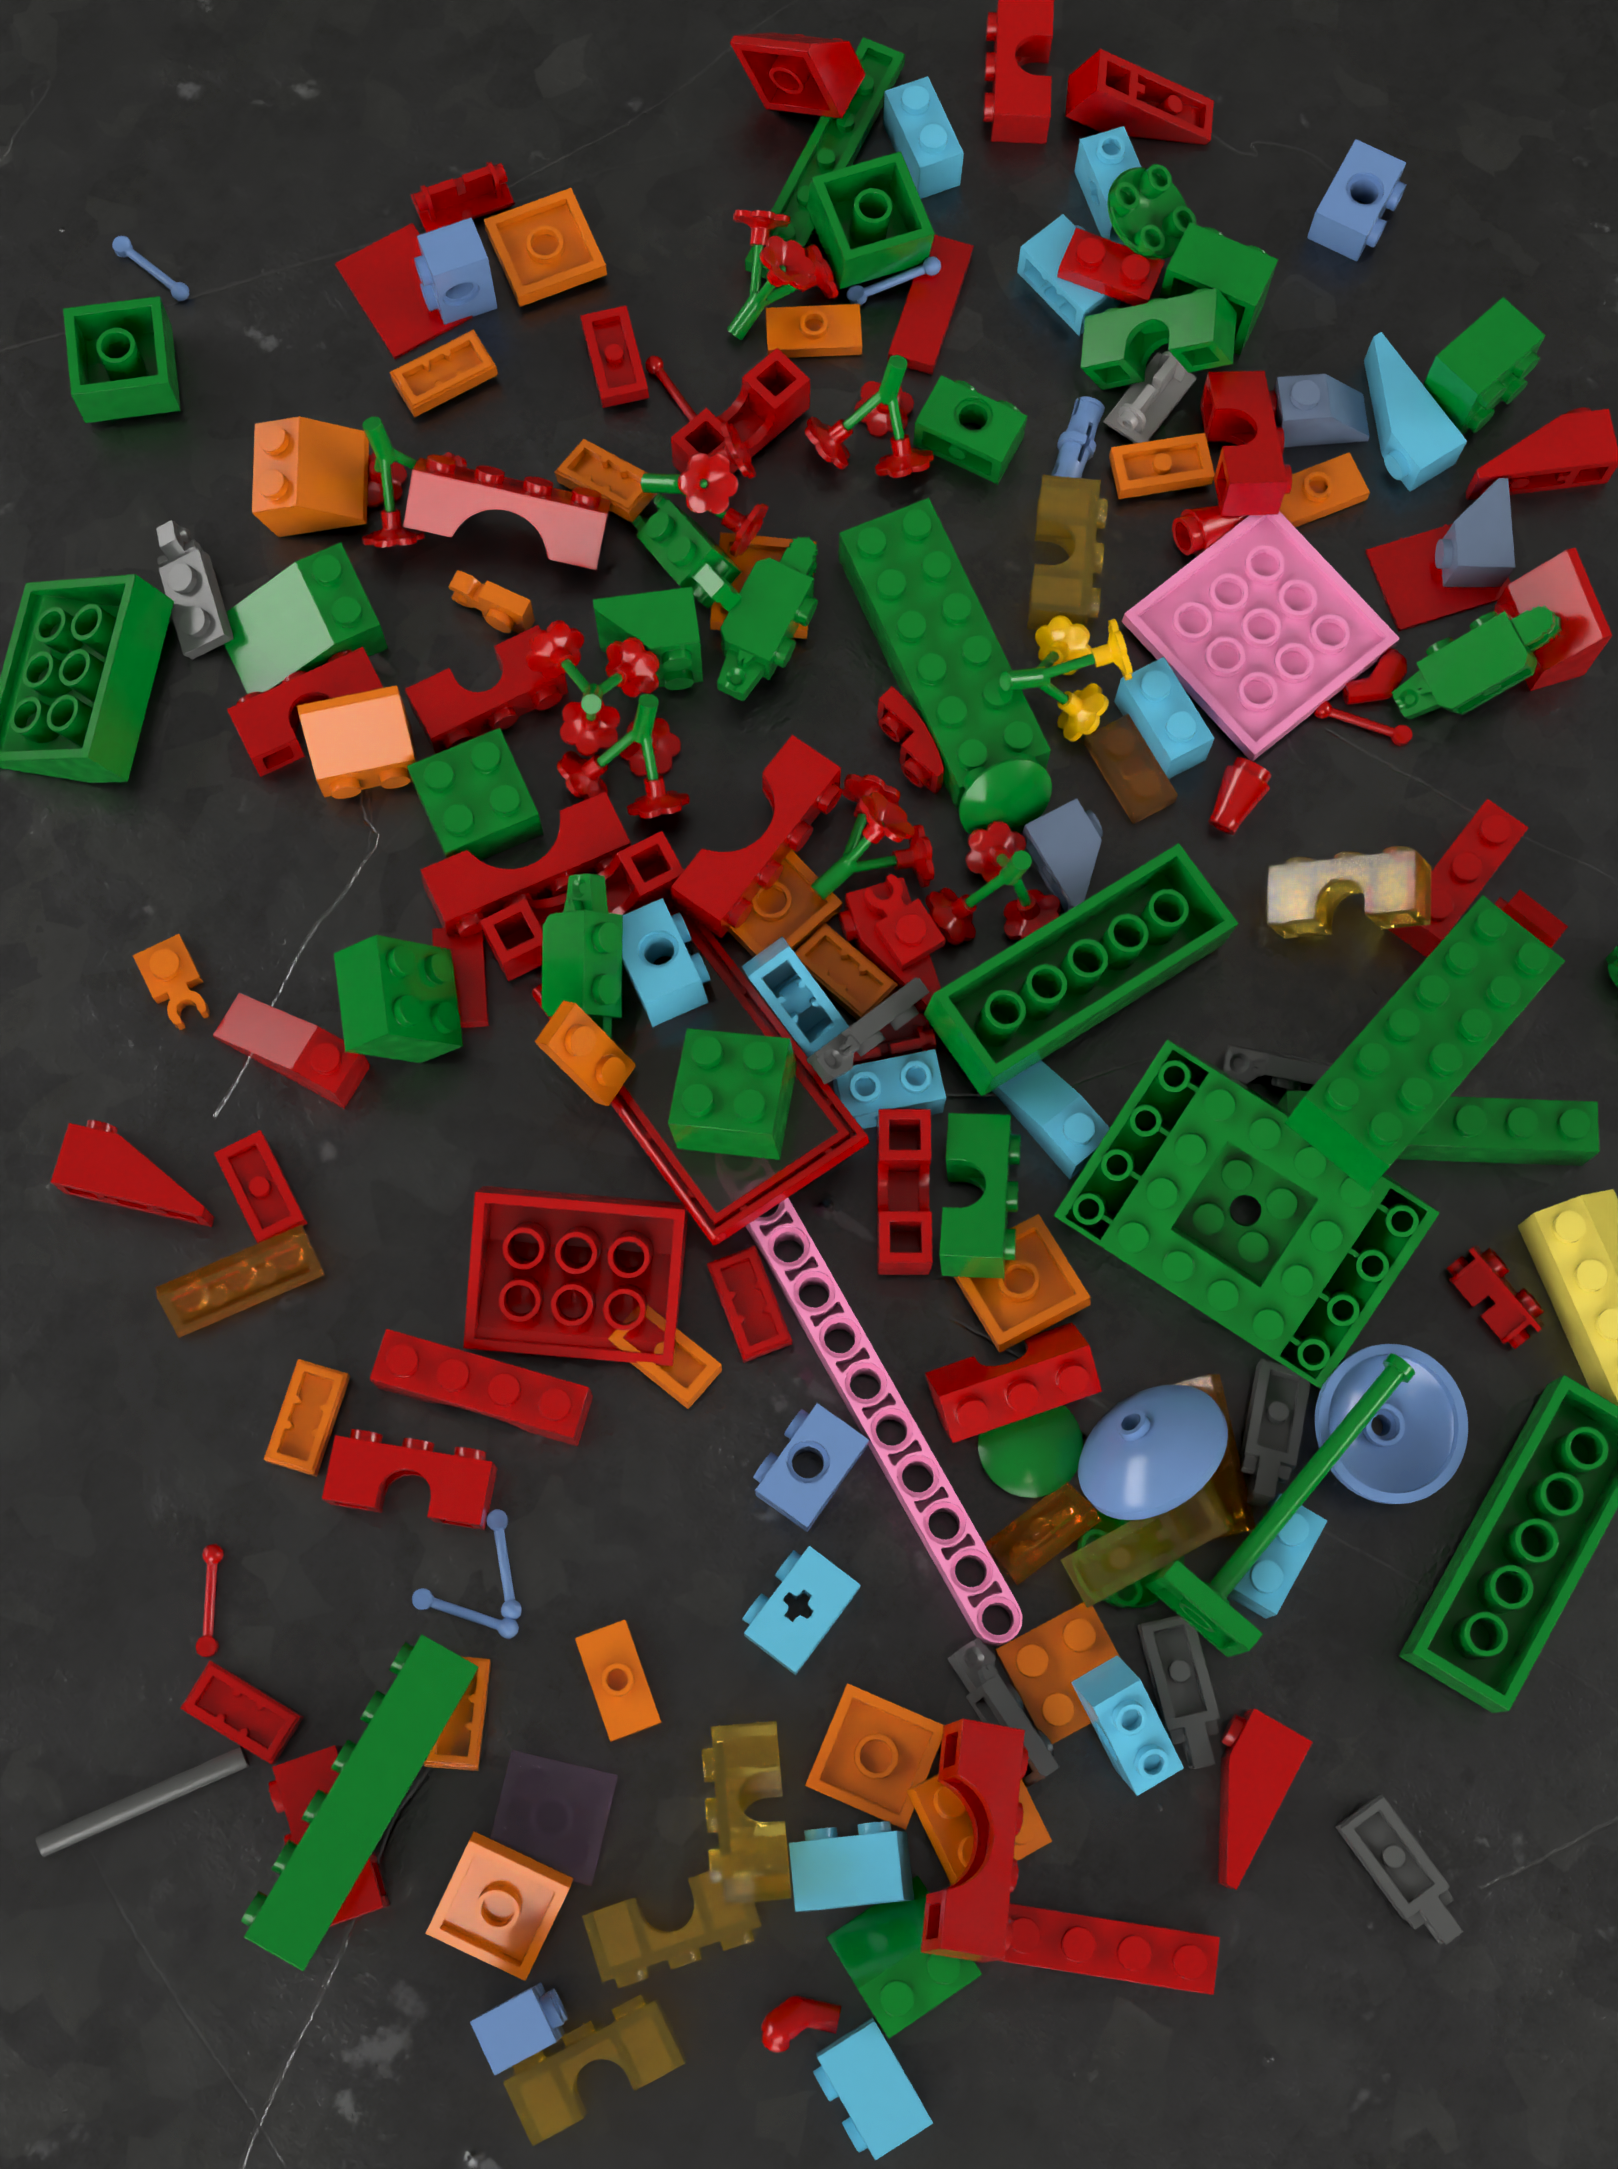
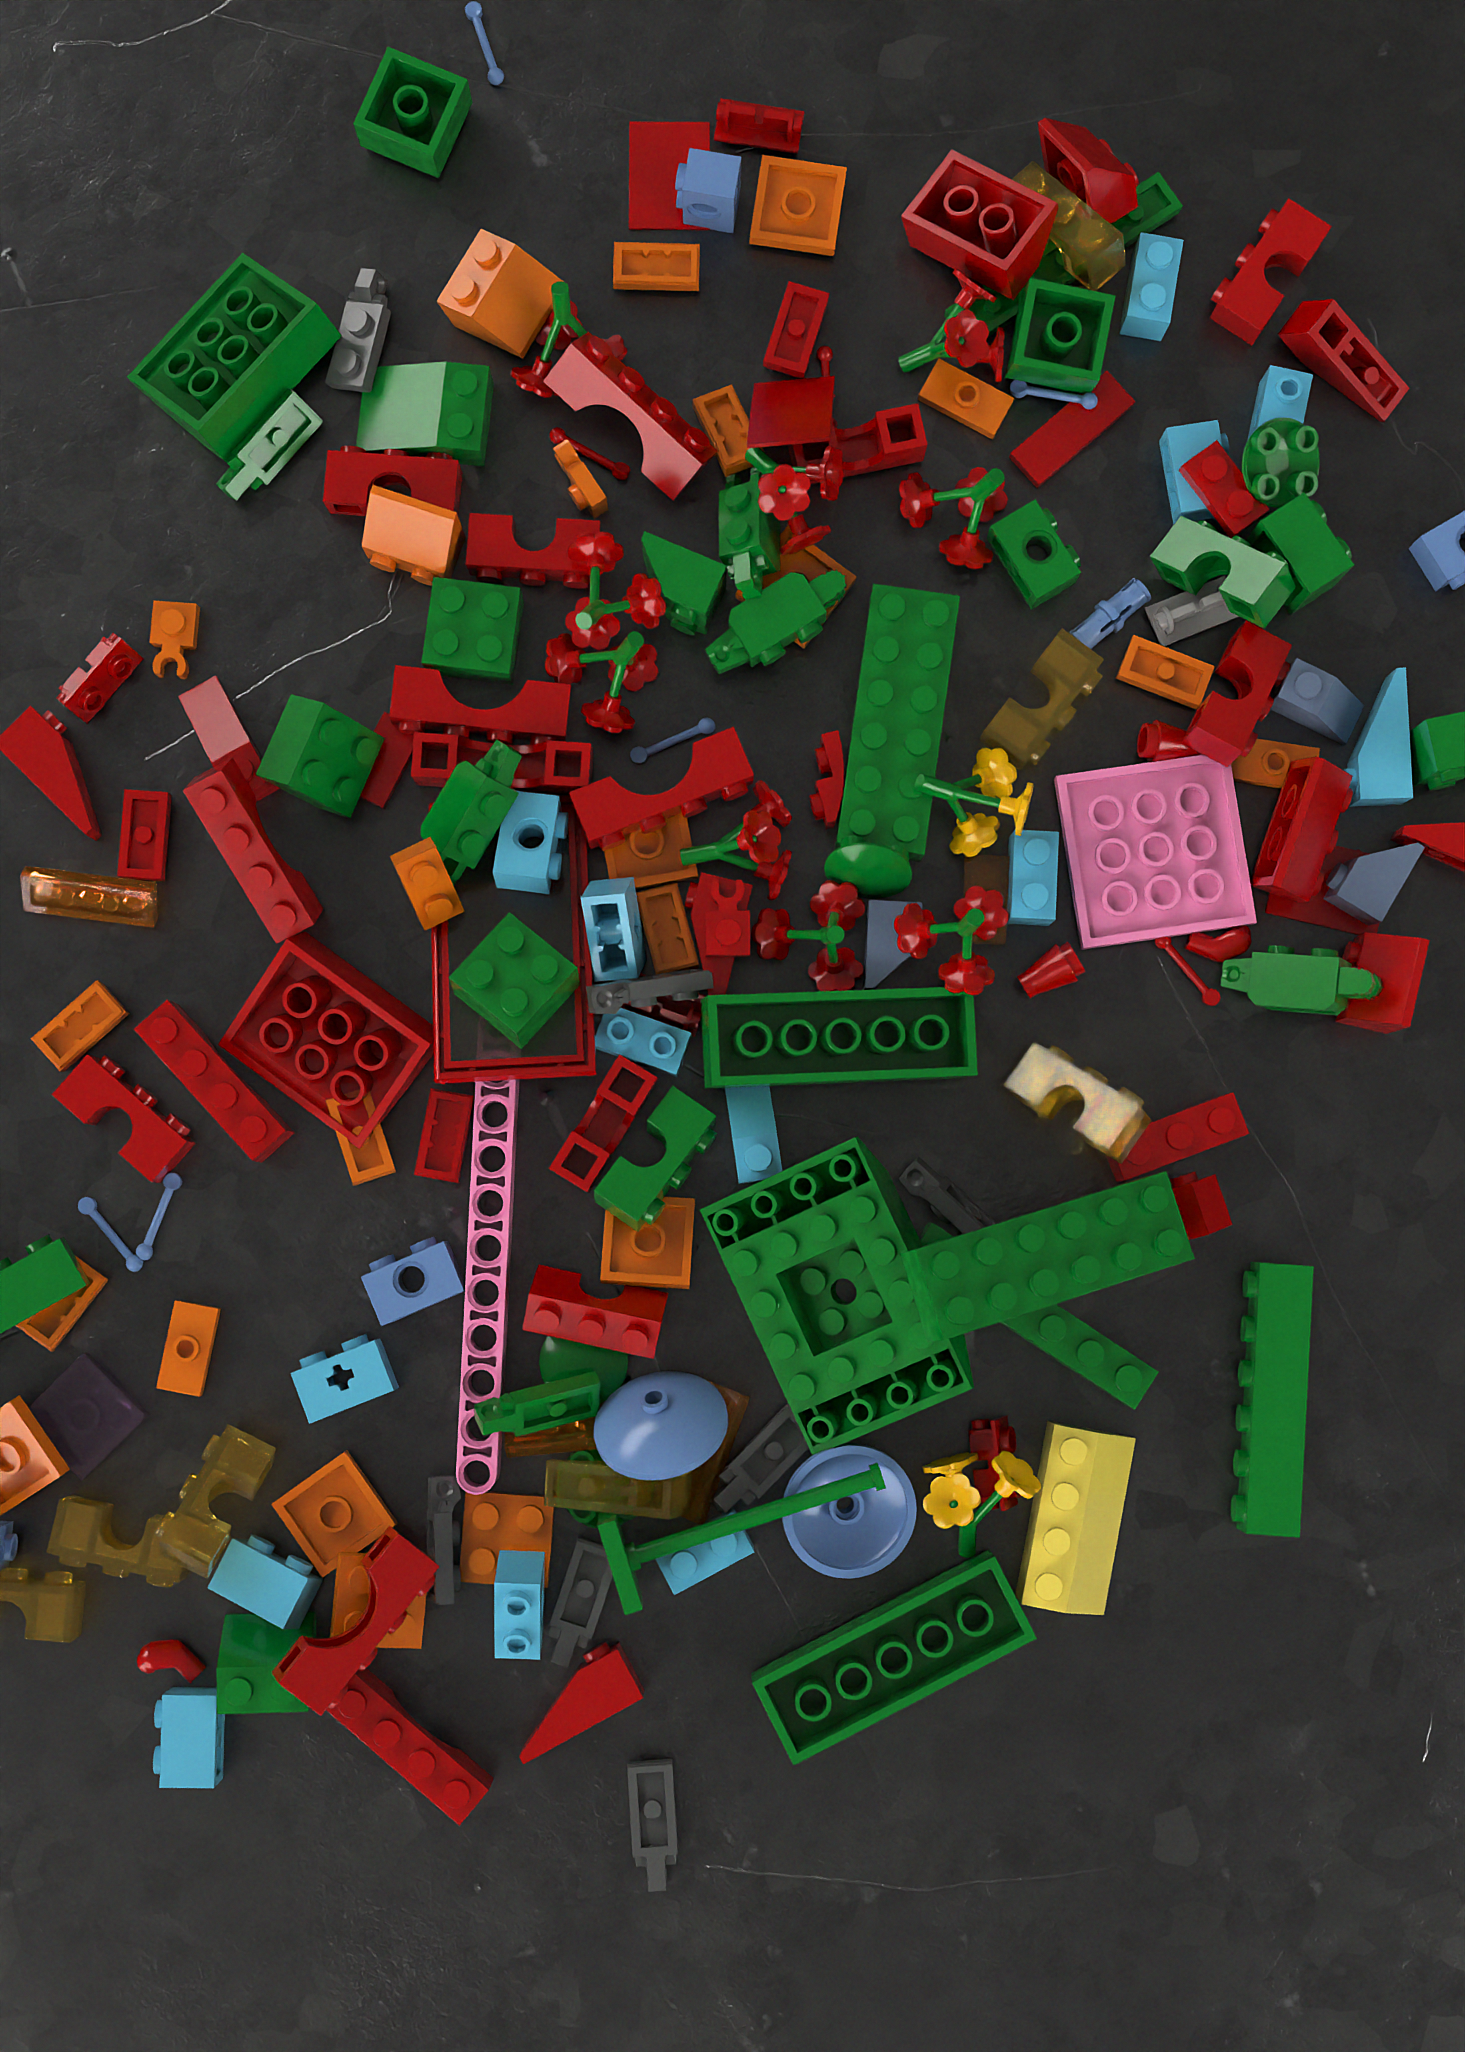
camera: 30 degrees right, 10 degrees up
none -> red hinge [56,633,144,724]
none -> red arch [183,757,323,944]
none -> hinge [216,389,323,500]
none -> green hinge [474,1371,601,1437]
none -> red hinge [549,427,631,480]
none -> medium blue hinge [630,717,715,765]
none -> red window [746,376,836,448]
none -> red plant [894,885,1009,995]
none -> red slope [901,150,1059,300]
none -> yellow plant [922,1450,1041,1558]
none -> clear yellow arch [1012,161,1126,291]
none -> red slope [1250,756,1353,902]

